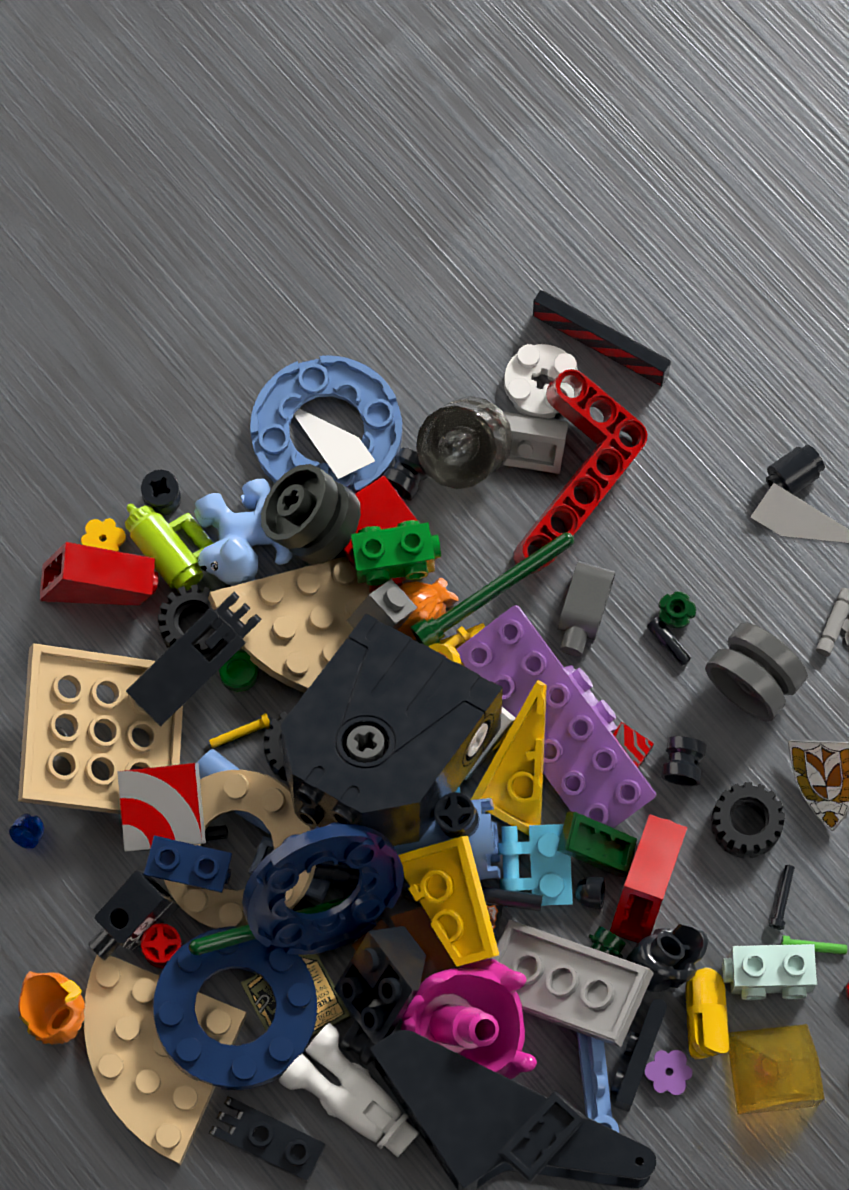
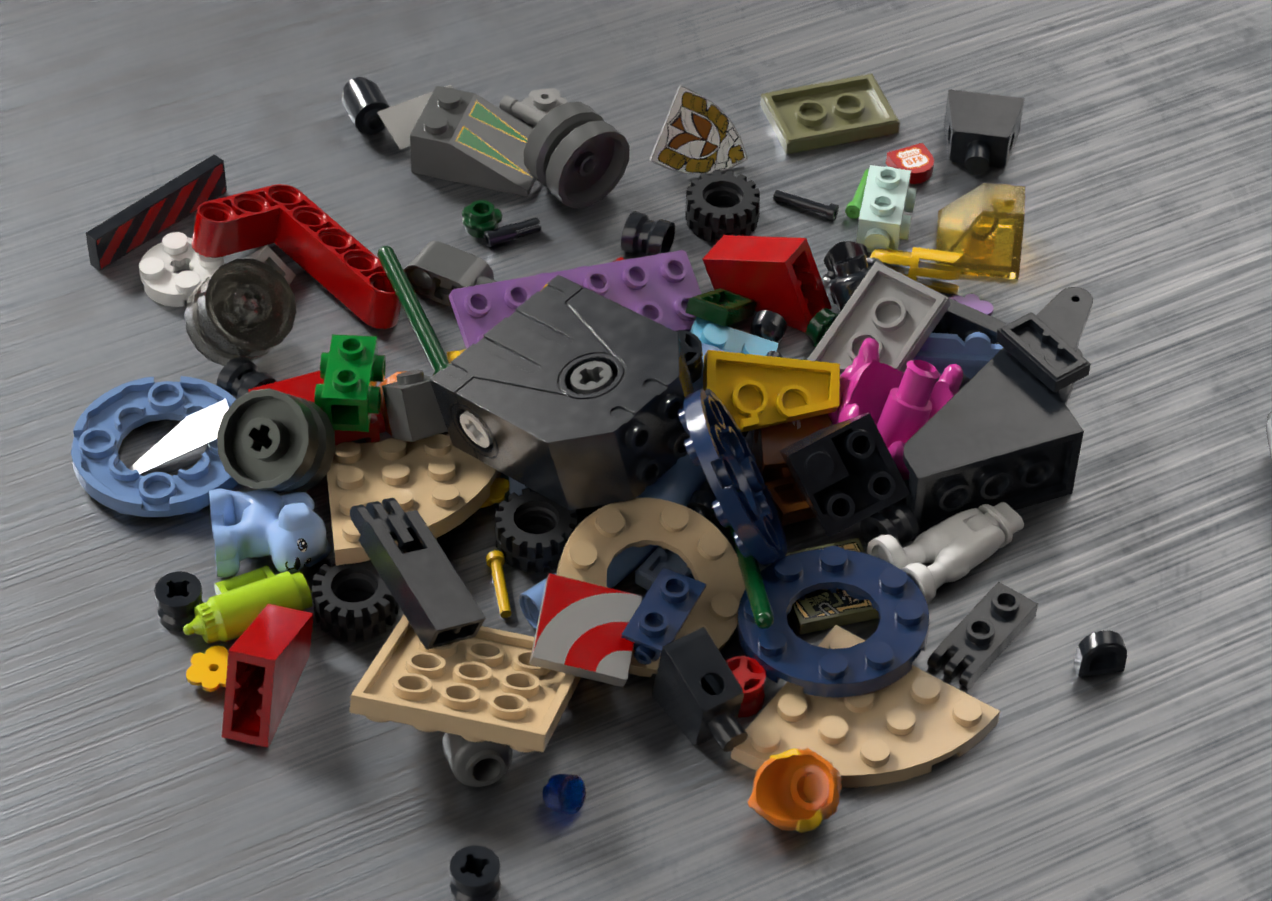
camera: 80 degrees left, 25 degrees down
none -> dark grey slope [410,86,536,197]

